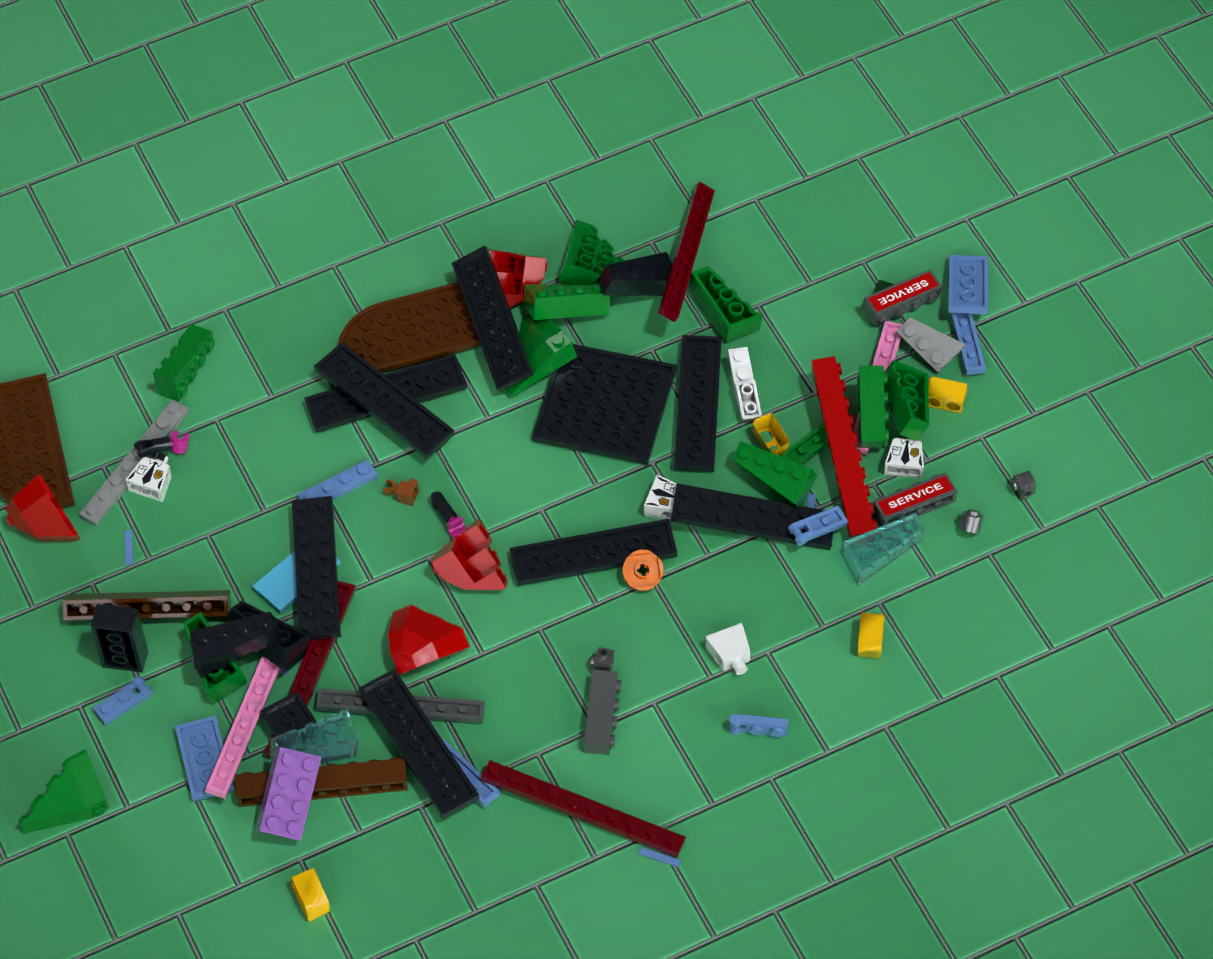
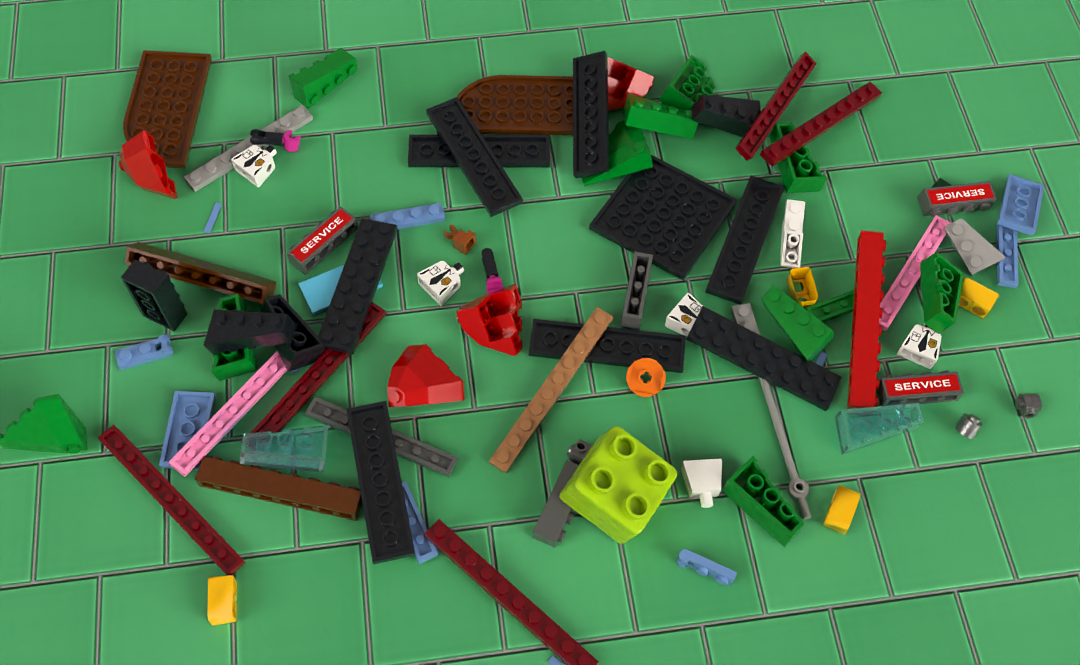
camera: 15 degrees right, 5 degrees up
medium lavender brick [255,746,321,841] -> none
black plate [260,691,318,746] -> none
medium blue plate [788,506,848,546] -> none
green wedge [857,365,889,448] -> none
none -> dark red plate [97,425,245,576]
none -> brick [287,207,358,275]
none -> white torso [417,261,464,306]
none -> medium nougat plate [489,307,613,474]
none -> lime brick [559,426,677,544]
none -> dark grey brick [621,252,653,330]
none -> green wedge [722,456,804,547]
none -> light grey bar [731,303,811,520]
none -> dark red plate [760,82,882,167]

